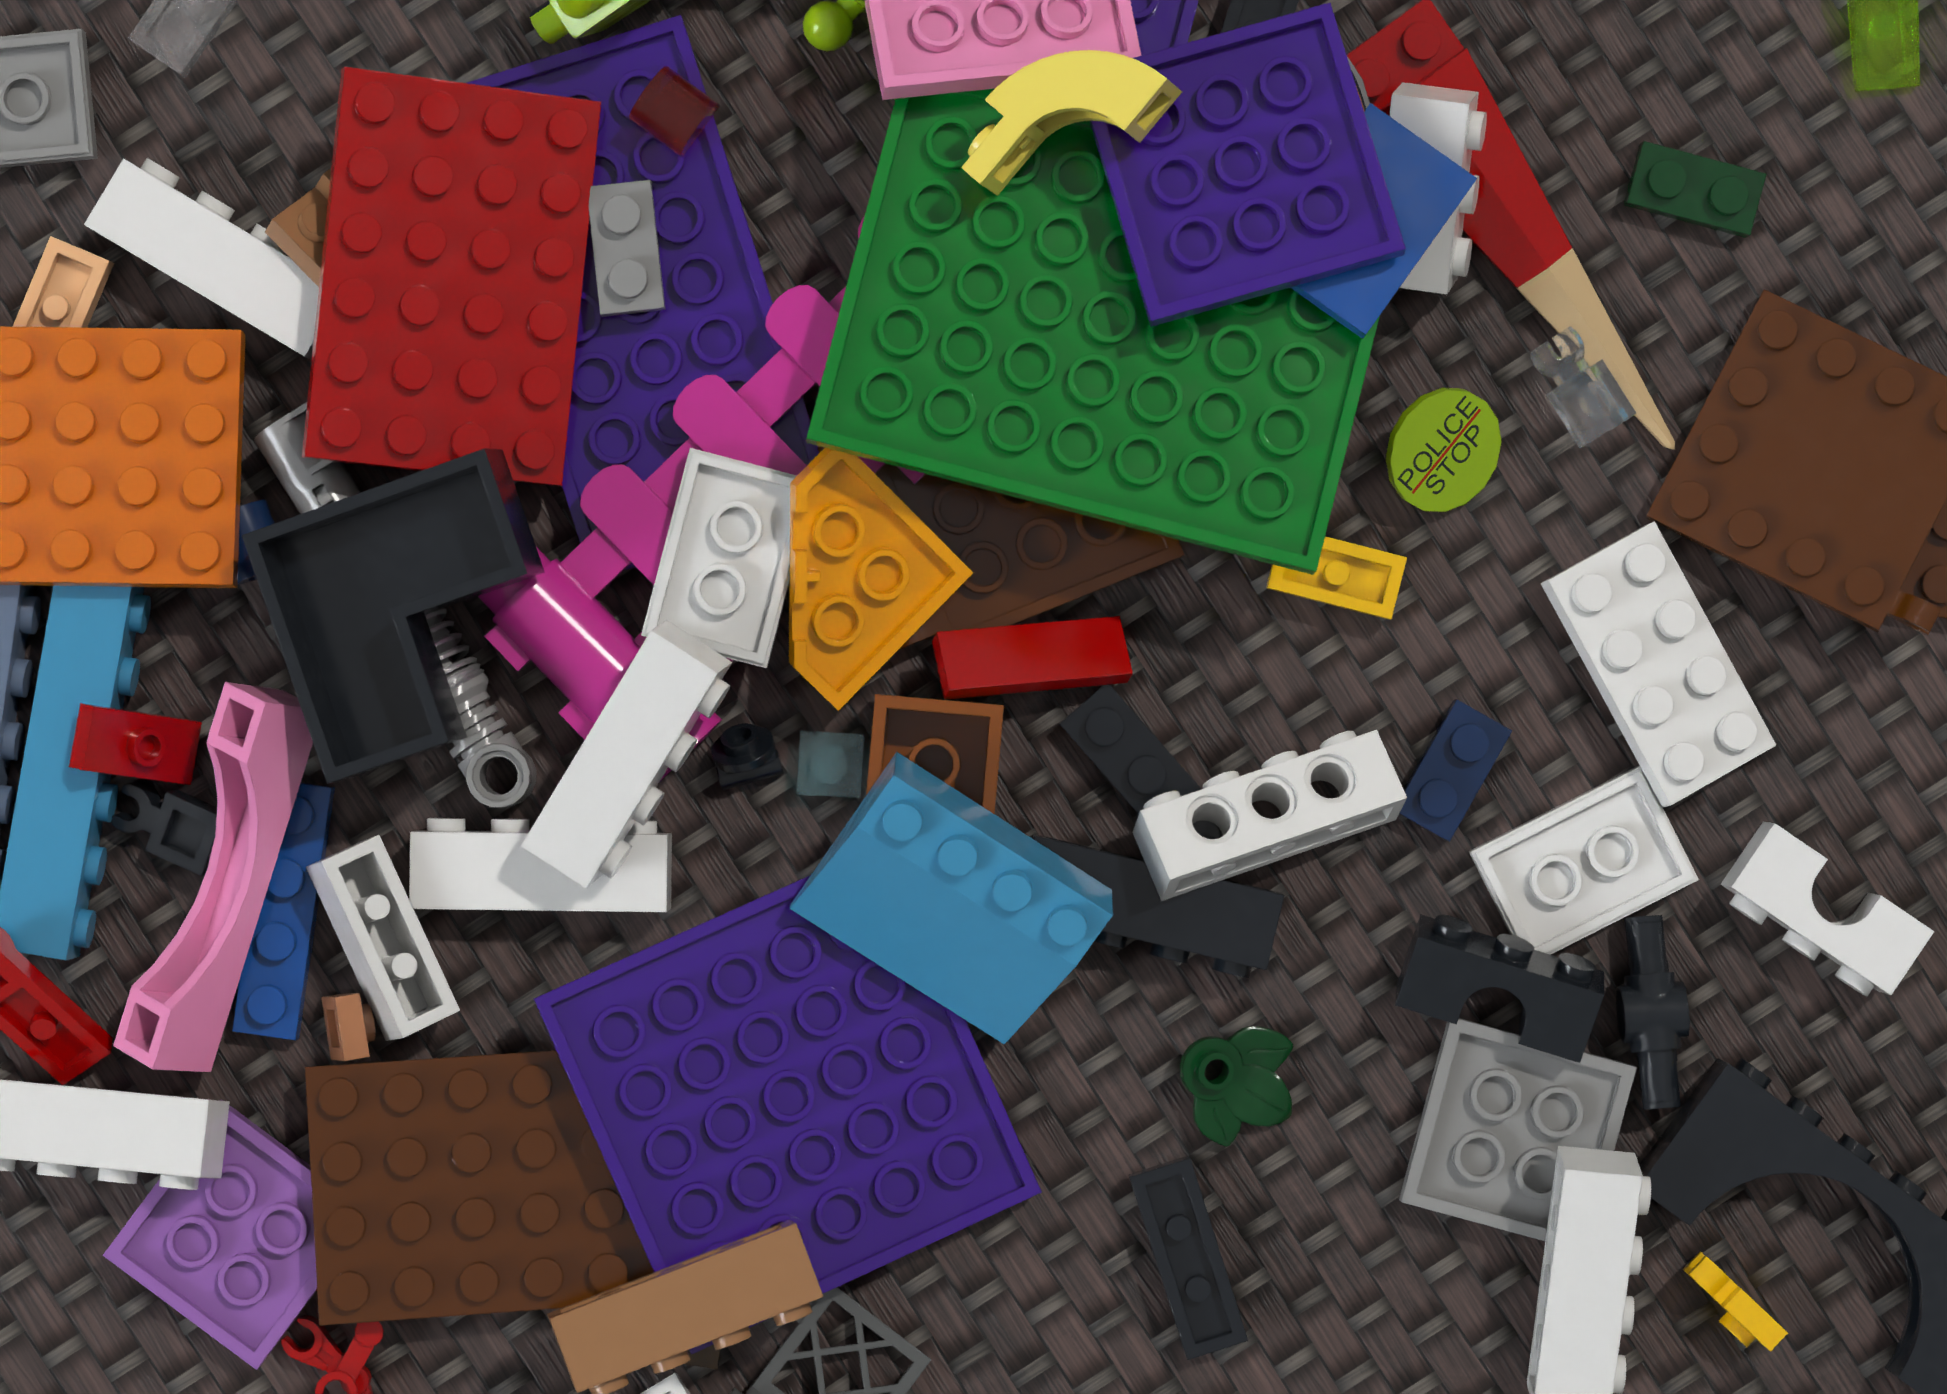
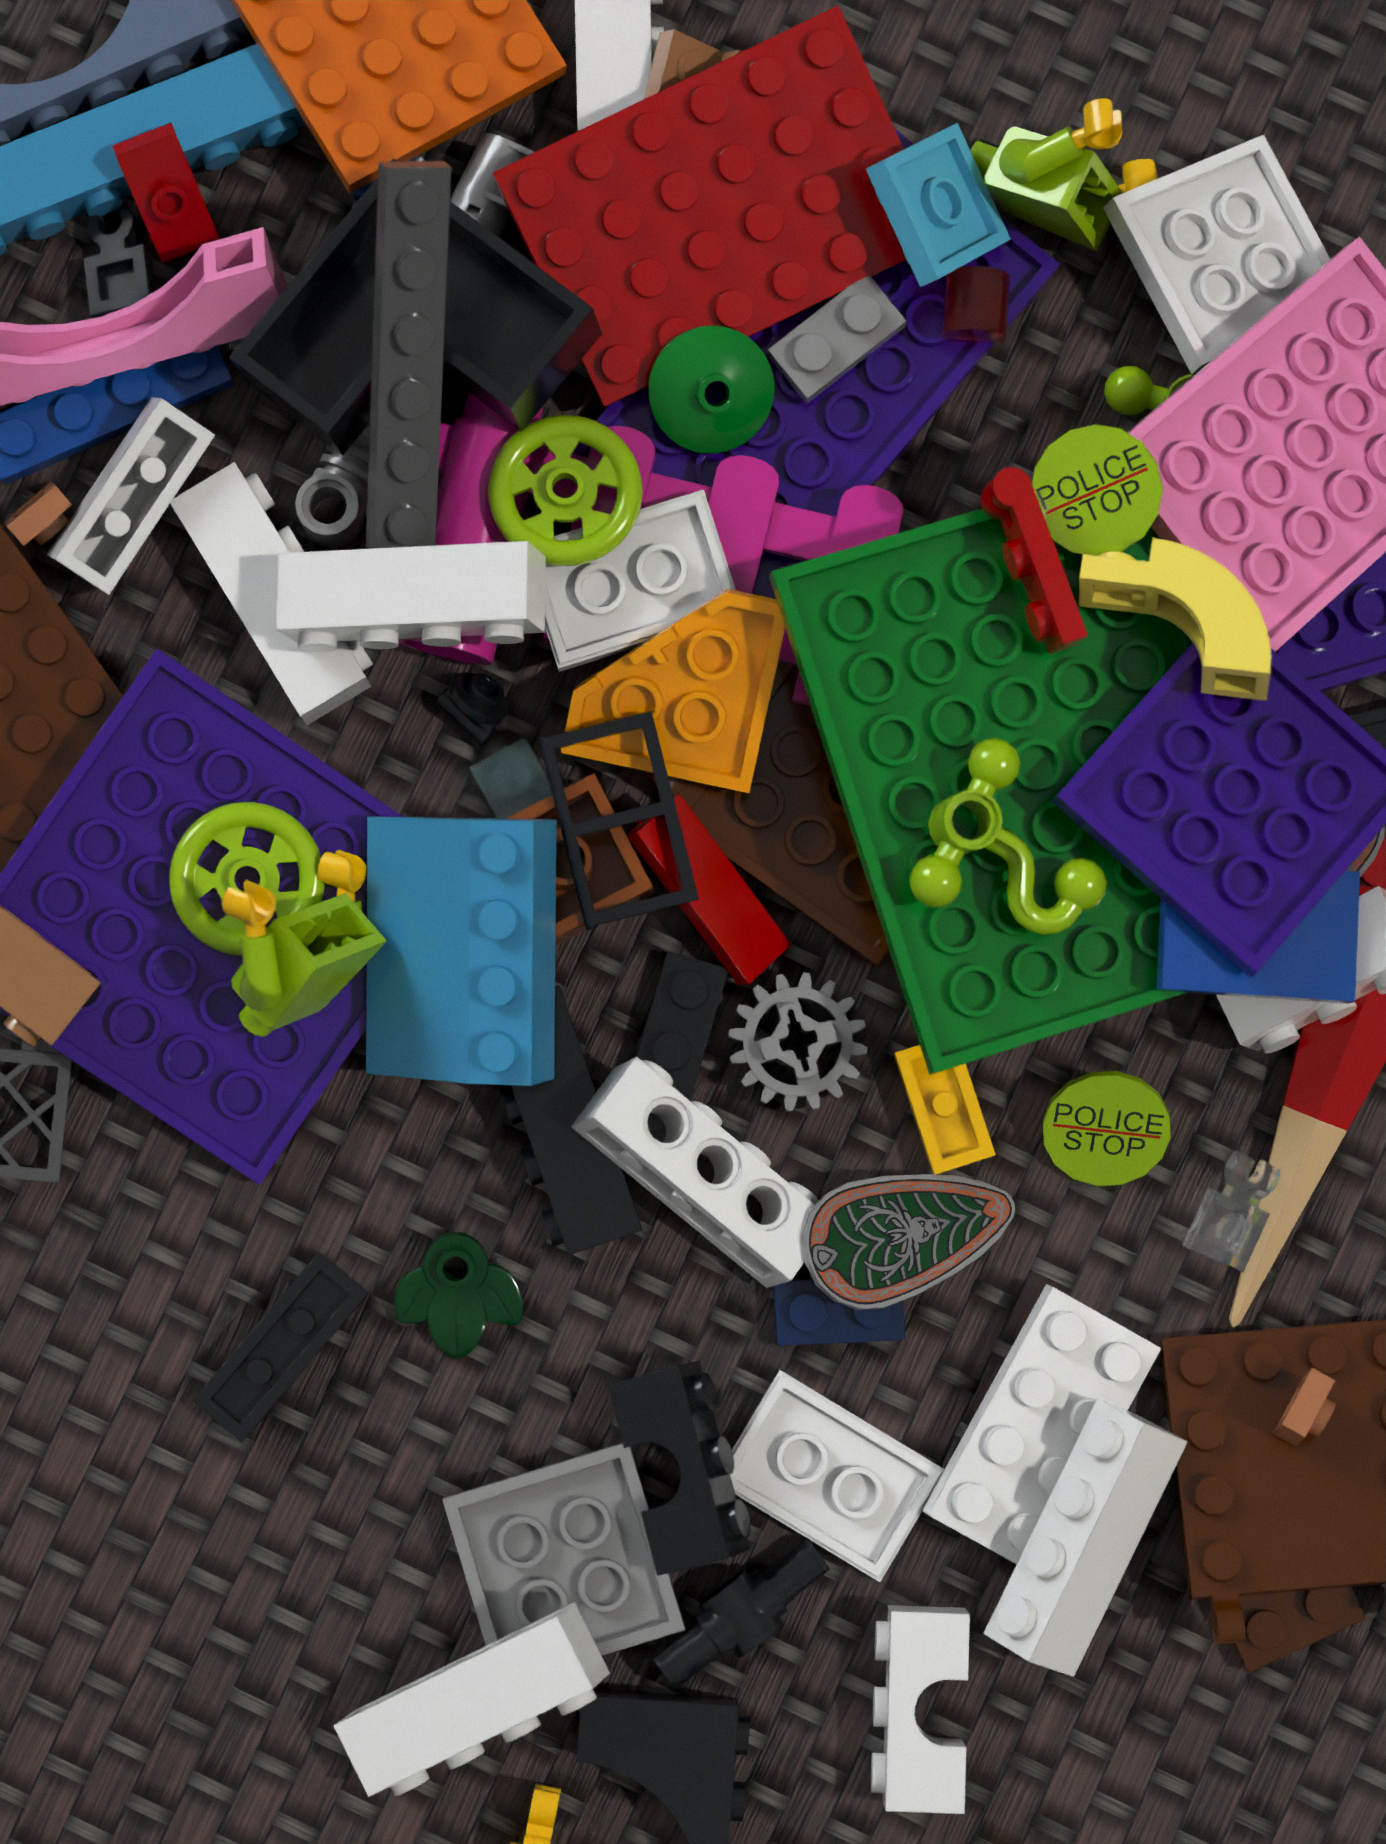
camera: 60 degrees right, 5 degrees down
none -> lime plate [169,802,325,956]
none -> lime torso [222,850,387,1037]
none -> dark grey plate [366,161,451,549]
none -> lime plate [488,415,643,566]
none -> black window [538,711,699,930]
none -> green dish [648,325,774,454]
none -> light grey gear [728,972,867,1112]
none -> shield [802,1174,1015,1310]
none -> medium azure plate [866,123,1011,287]
none -> lime piece [910,738,1107,935]
none -> red plate [980,467,1088,655]
none -> white brick [983,1398,1187,1677]
none -> lime piece [1032,424,1163,556]
none -> nougat plate [1273,1368,1336,1447]

